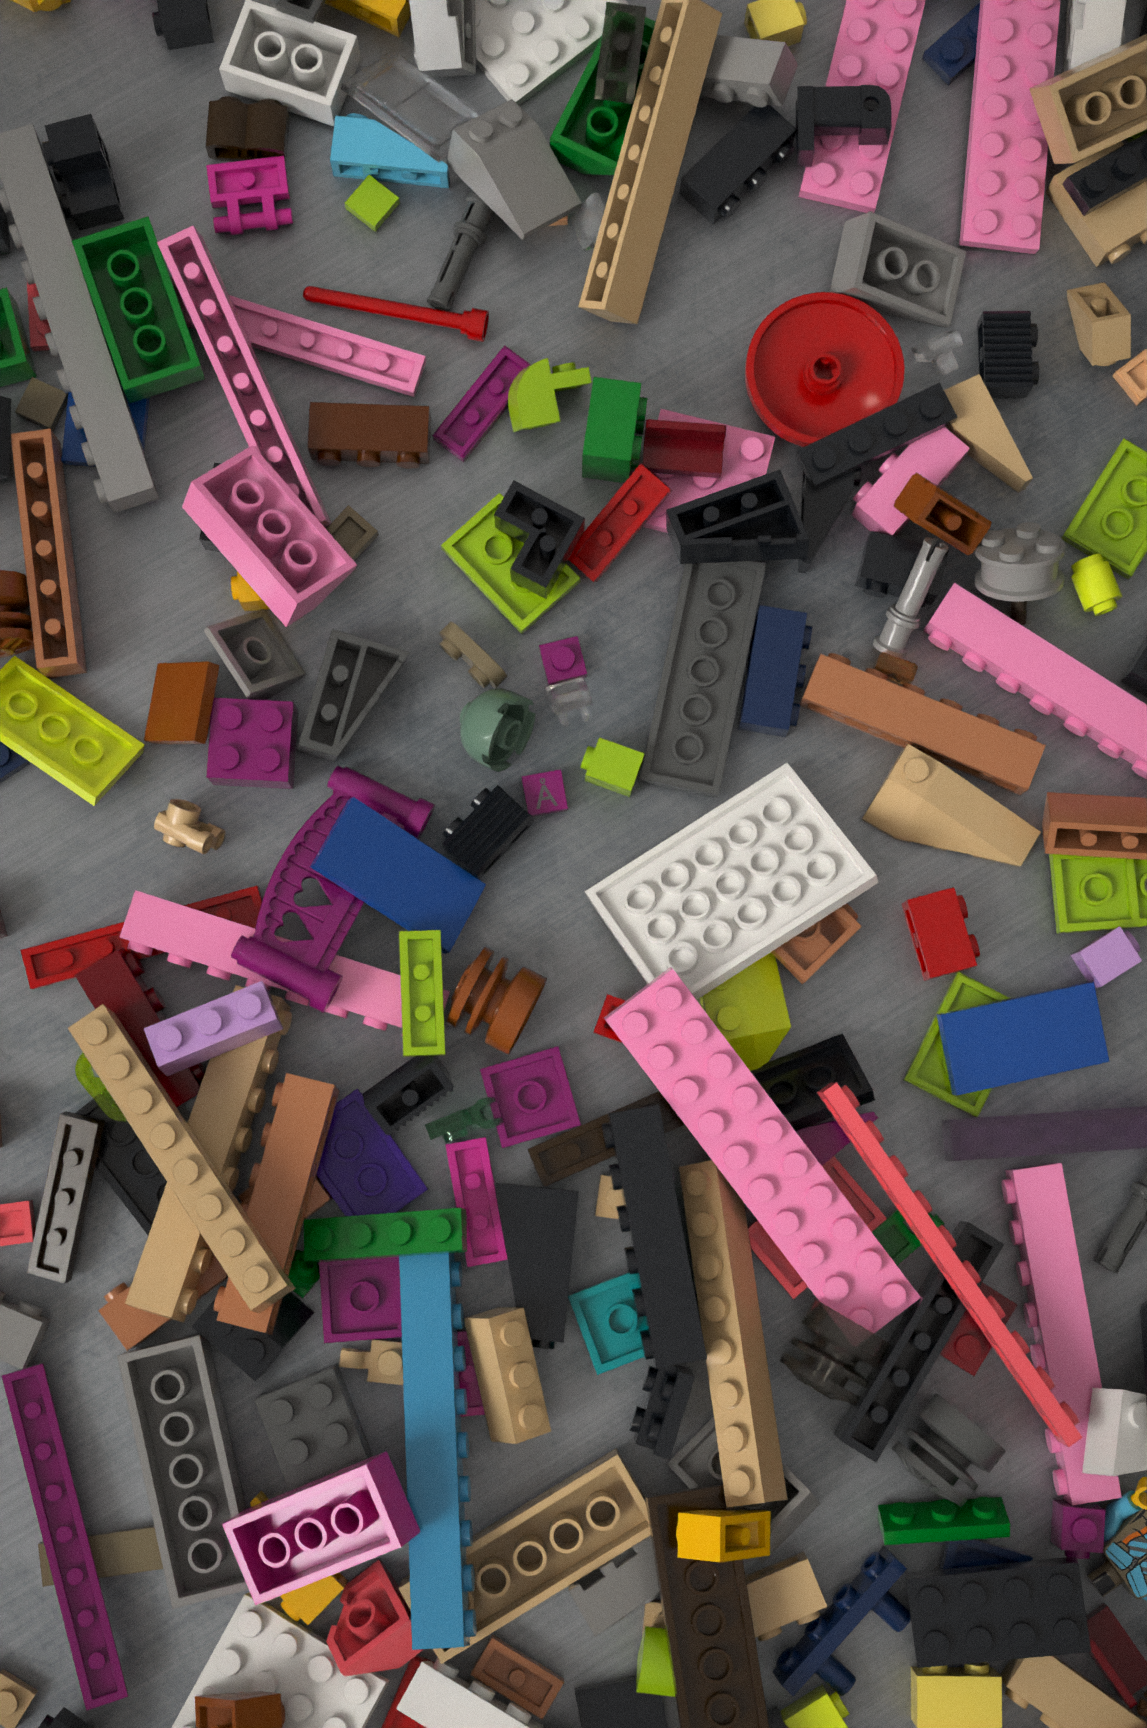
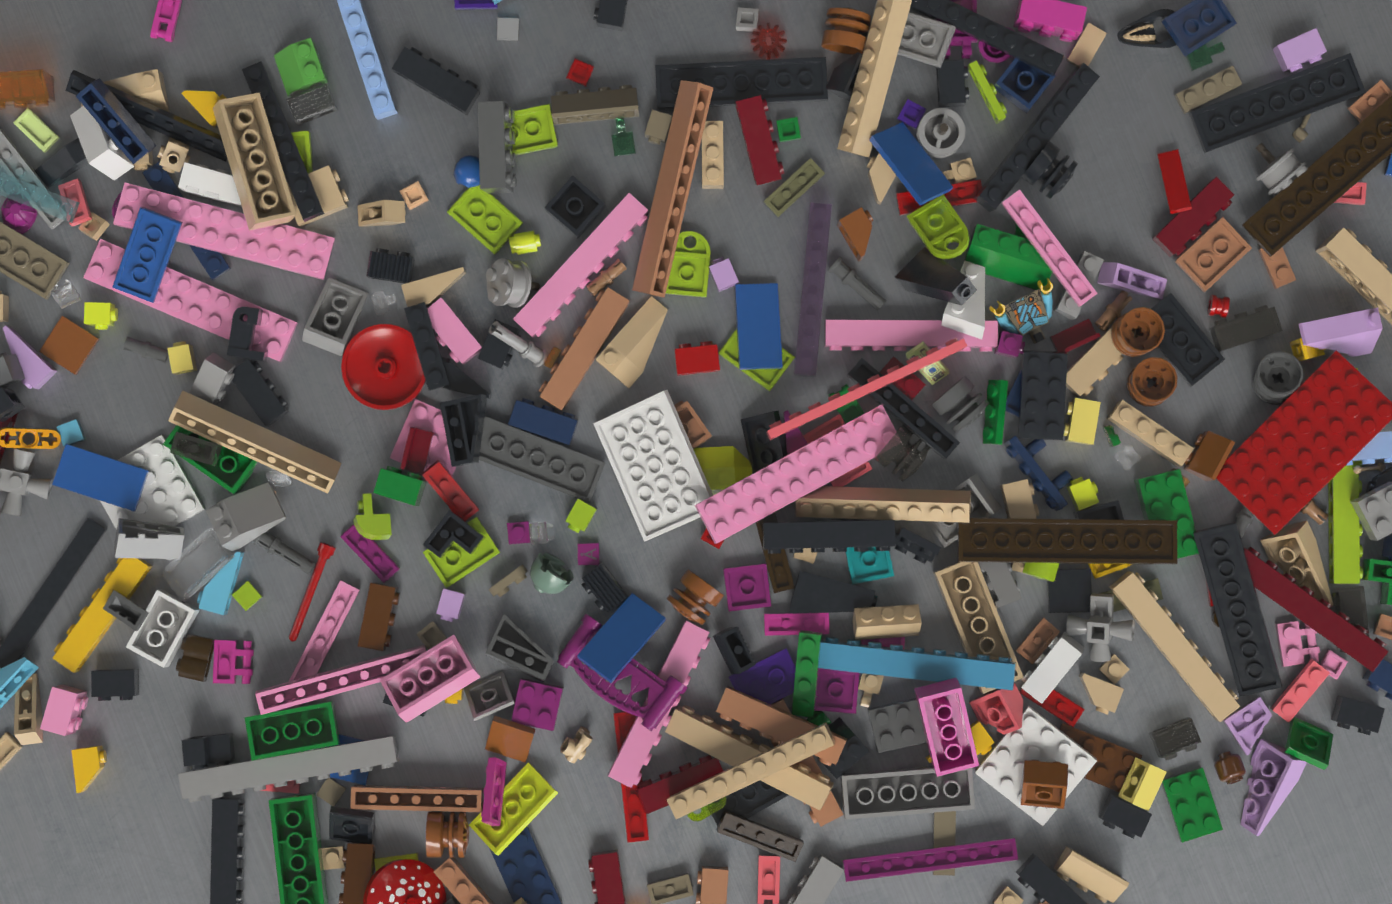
camera: 80 degrees left, 5 degrees up
lavender brick [144,981,283,1076] -> none
lime plate [399,930,445,1057] -> none
clear green plate [425,1097,504,1144] -> none
yellow slope [676,1510,771,1563] -> none
dark orange brick [894,472,992,556] -> none
none -> lavender brick [436,588,466,622]
none -> dark pink plate [481,757,507,826]
none -> medium nougat pin [586,259,627,297]
none -> yellowish green tile [906,341,949,385]

